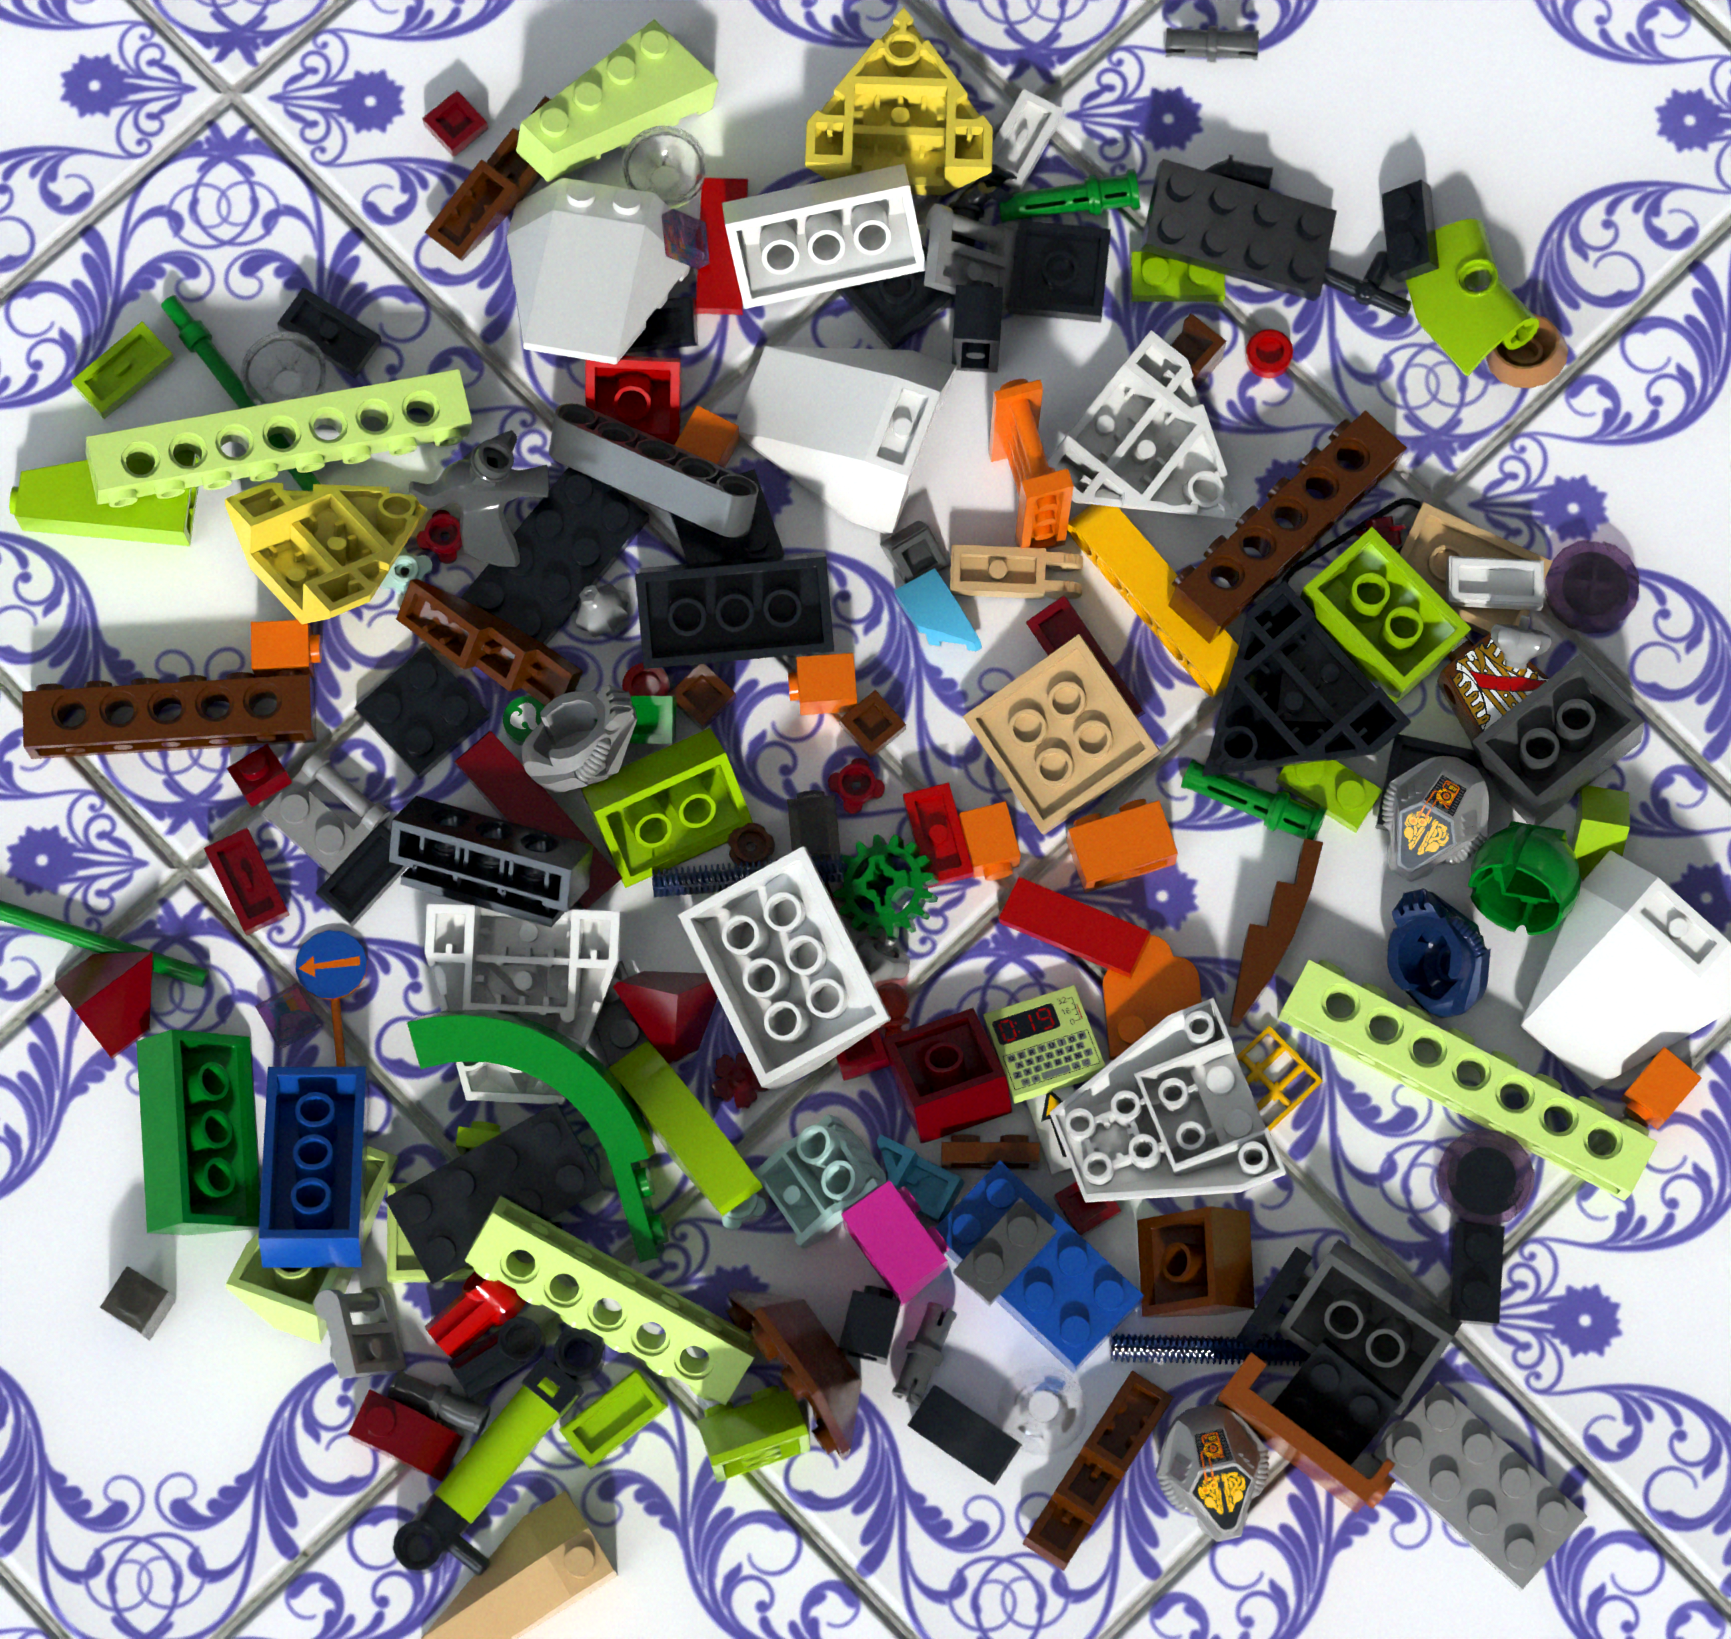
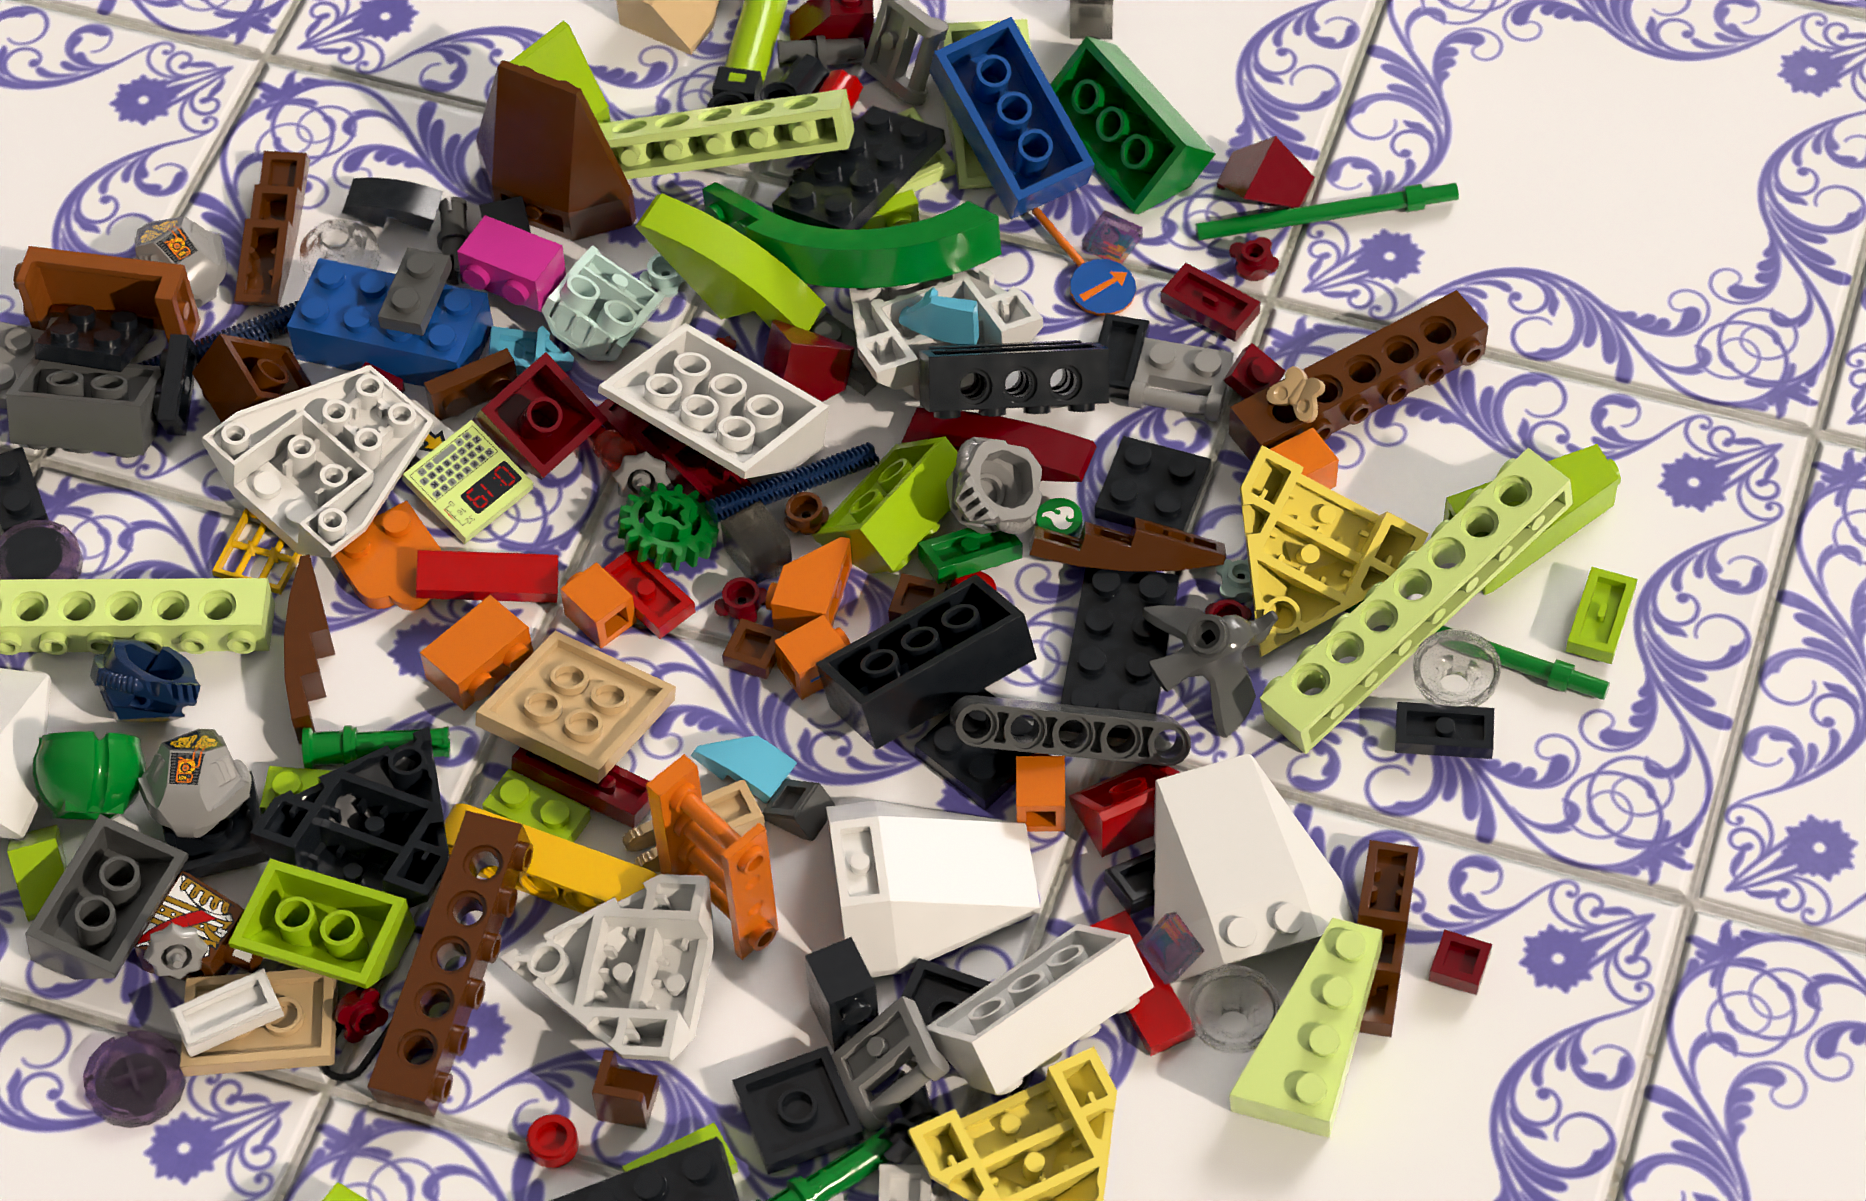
camera: 155 degrees right, 20 degrees down
lime tile [559,1368,668,1470] -> none
light grey piece [576,584,629,638] -> none
none -> lime plate [482,768,591,842]
none -> orange slope [766,537,852,633]
none -> medium azure slope [899,287,979,345]
none -> dark red plate [1229,237,1279,281]
none -> tan piece [1267,366,1325,423]

